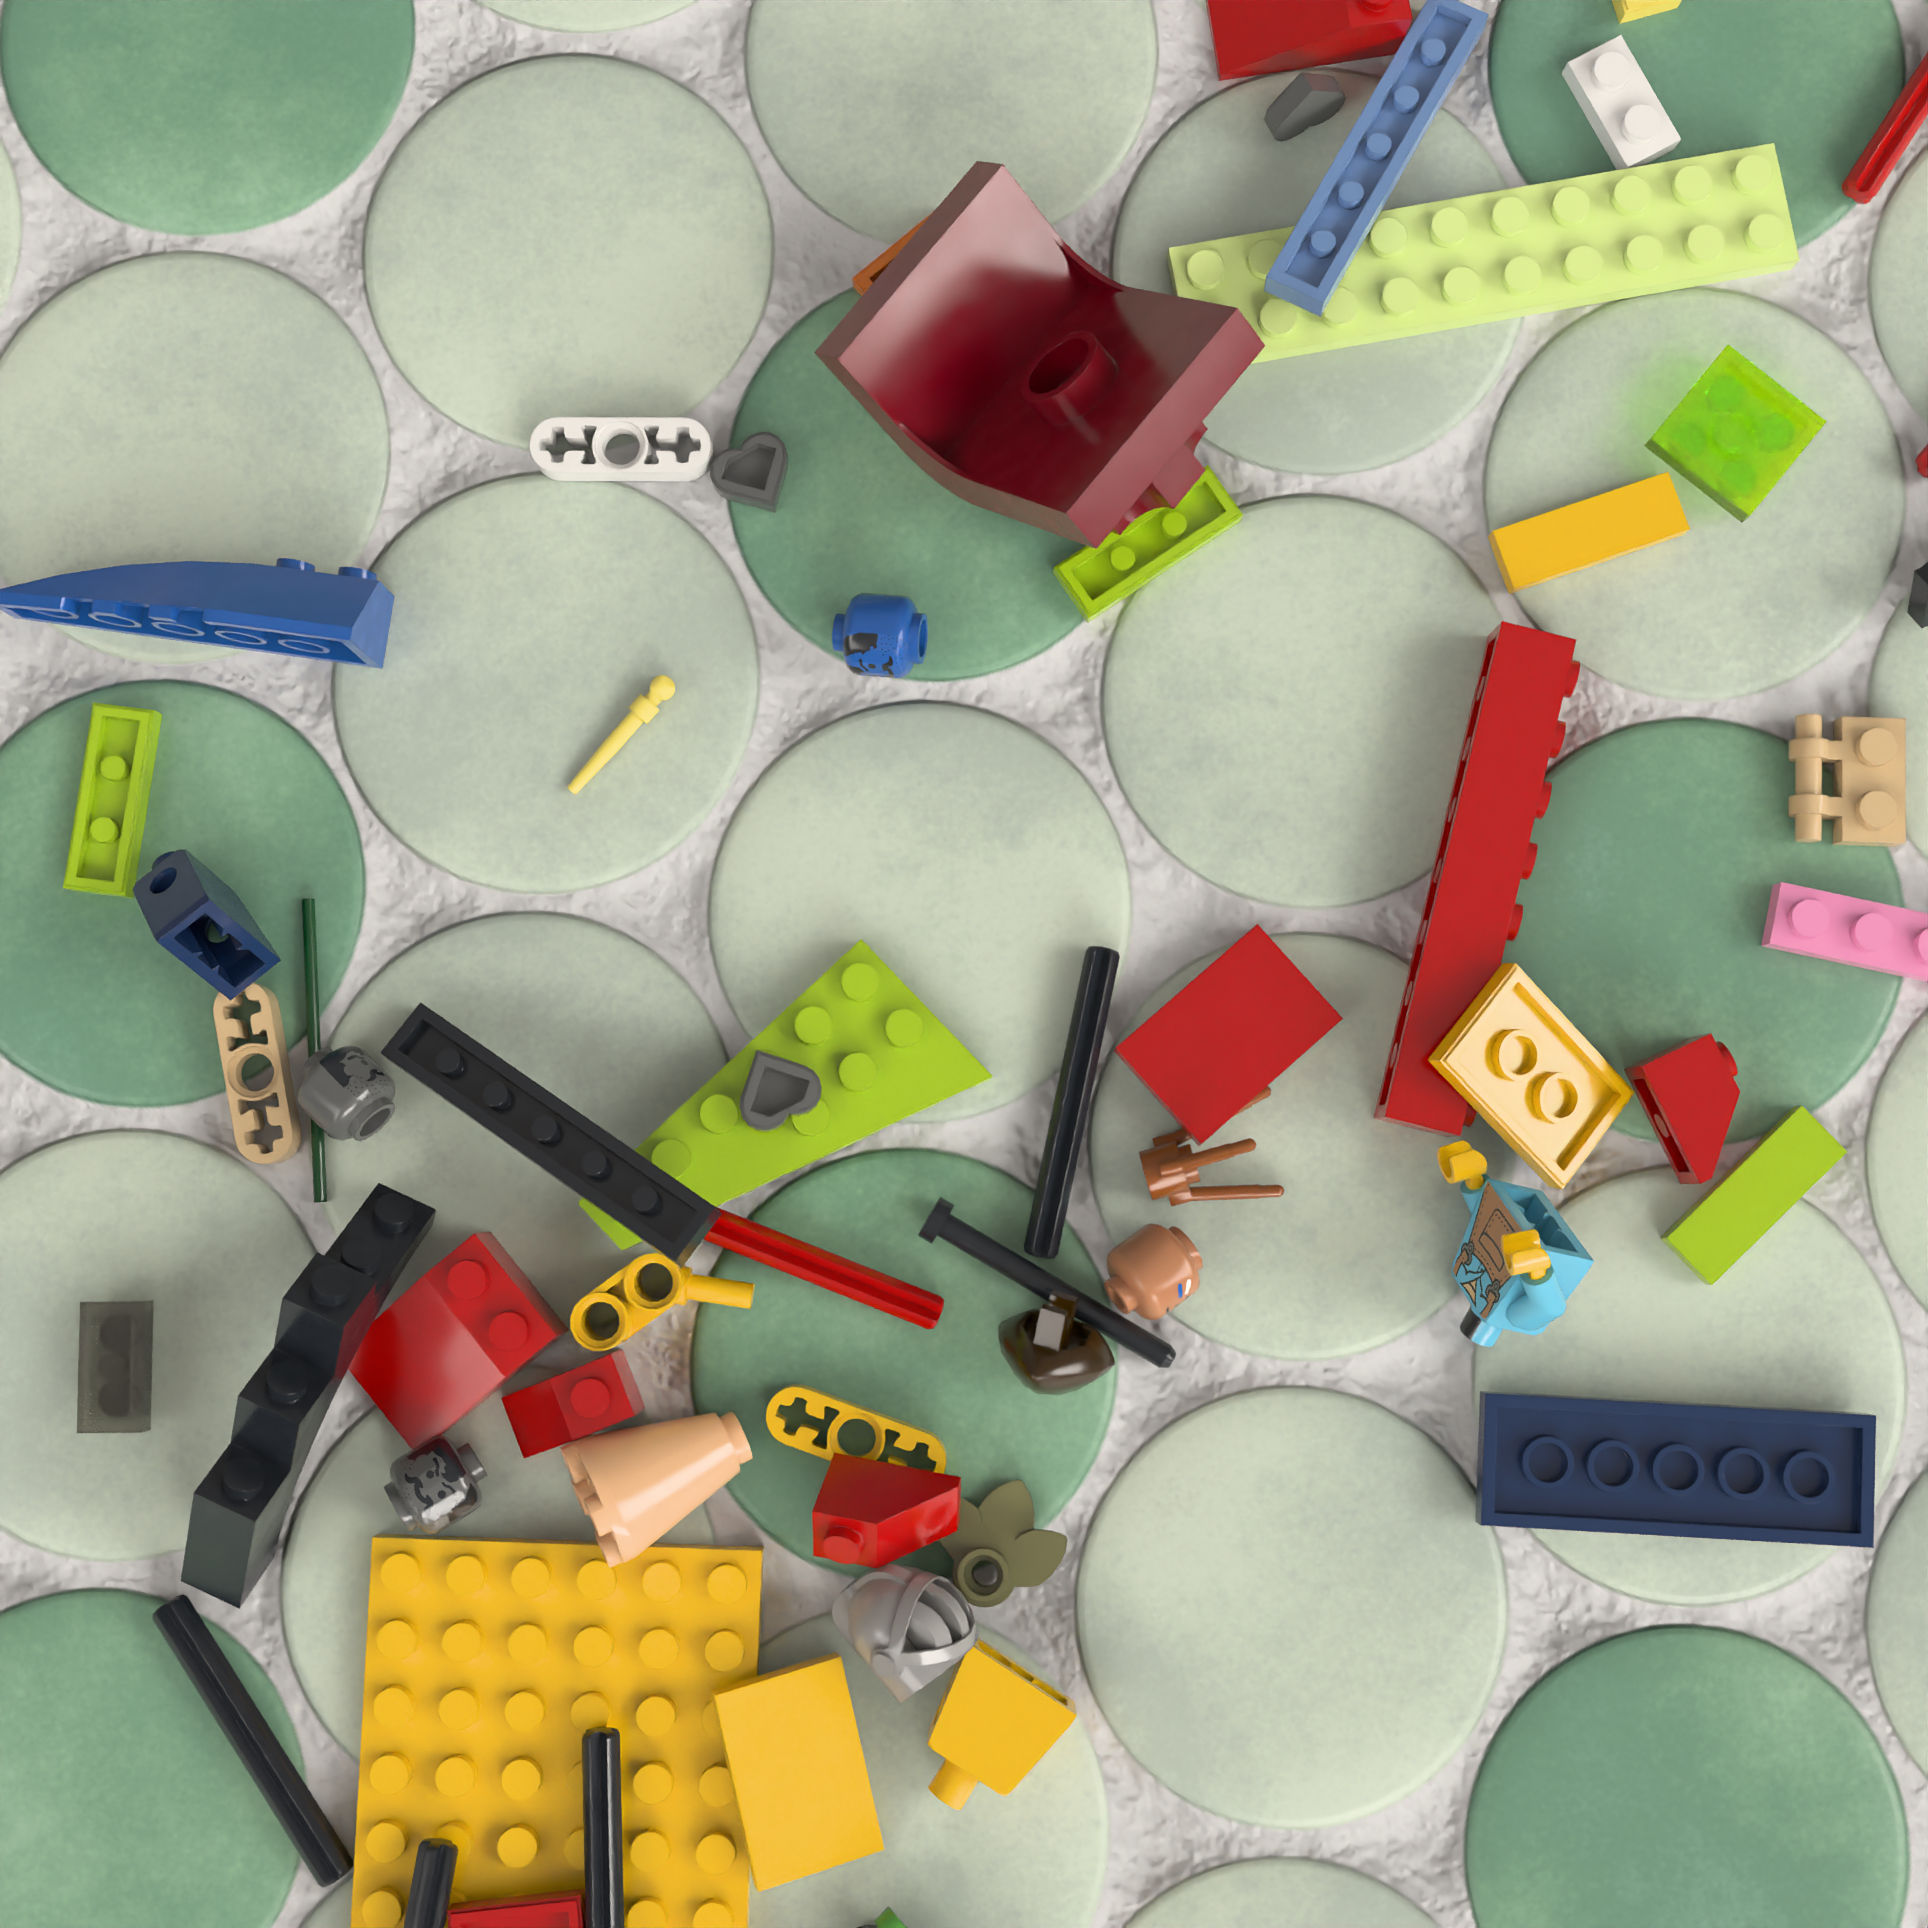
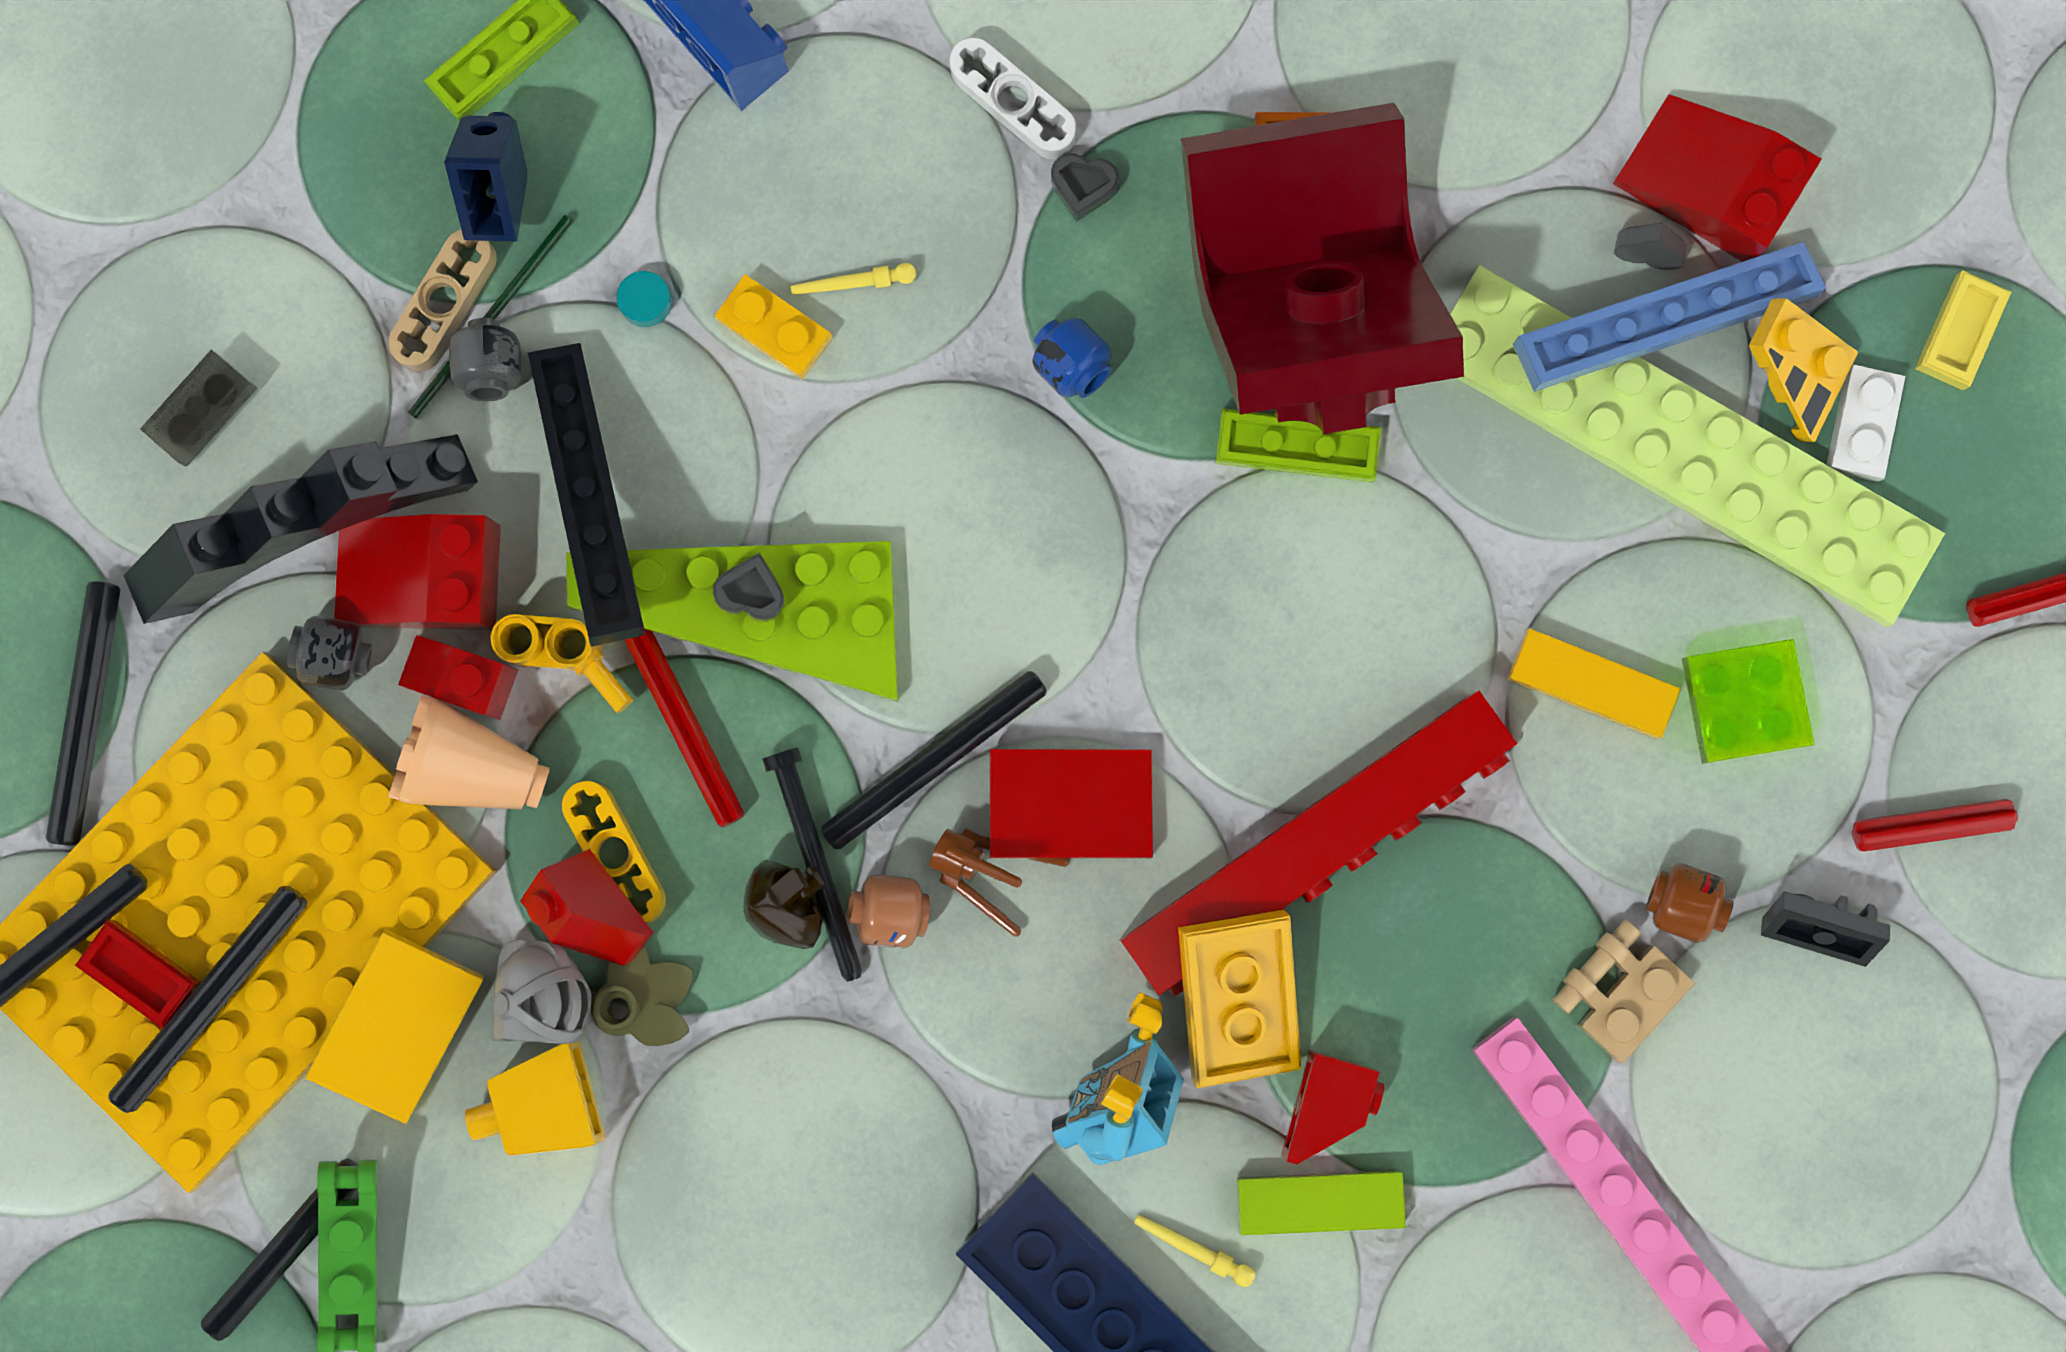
camera: 45 degrees right, 0 degrees up
none -> teal tile [616,271,672,327]
none -> yellow plate [714,274,833,380]
none -> light yellow piece [1134,1214,1255,1287]
none -> dark orange head [1646,863,1734,943]
none -> yellow wing [1749,298,1858,442]

